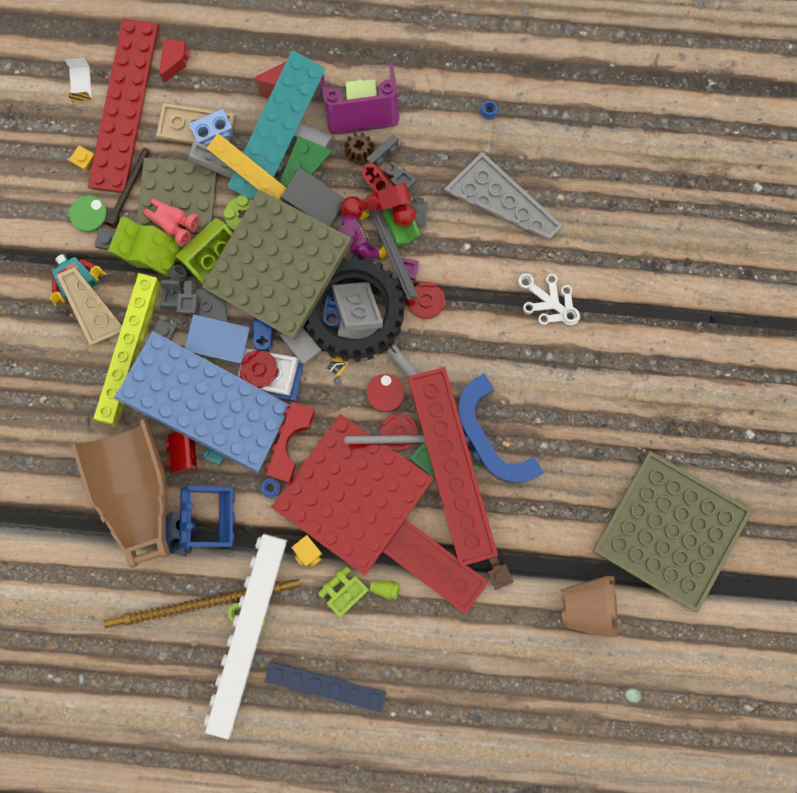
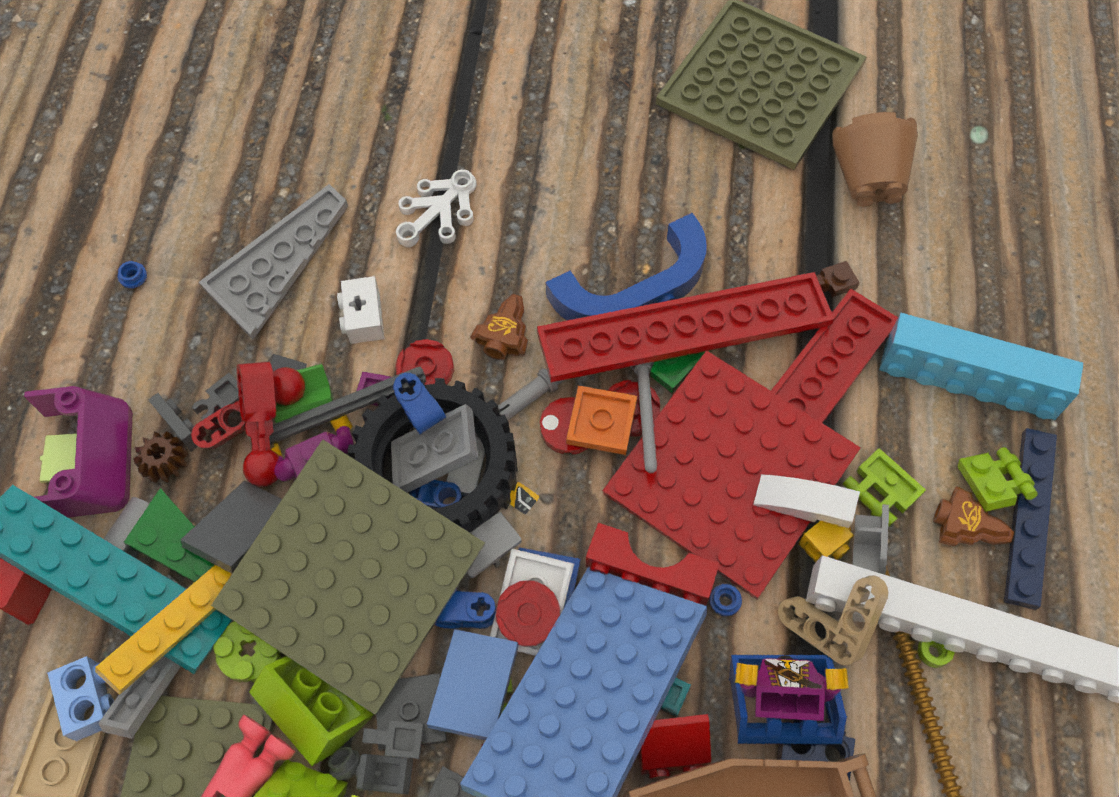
camera: 85 degrees left, 15 degrees down
lime cone [370,580,400,601] -> none
none -> white brick [337,276,385,344]
none -> blue piece [393,373,446,435]
none -> dark orange rock [470,294,528,360]
none -> orange plate [566,385,637,455]
none -> magenta torso [735,655,849,721]
none -> white slope [753,474,860,528]
none -> tan beam [778,575,889,665]
none -> light grey panel [853,504,889,575]
none -> medium azure brick [879,313,1084,420]
none -> dark orange rock [933,486,1014,547]
none -> lime plate [958,447,1038,512]

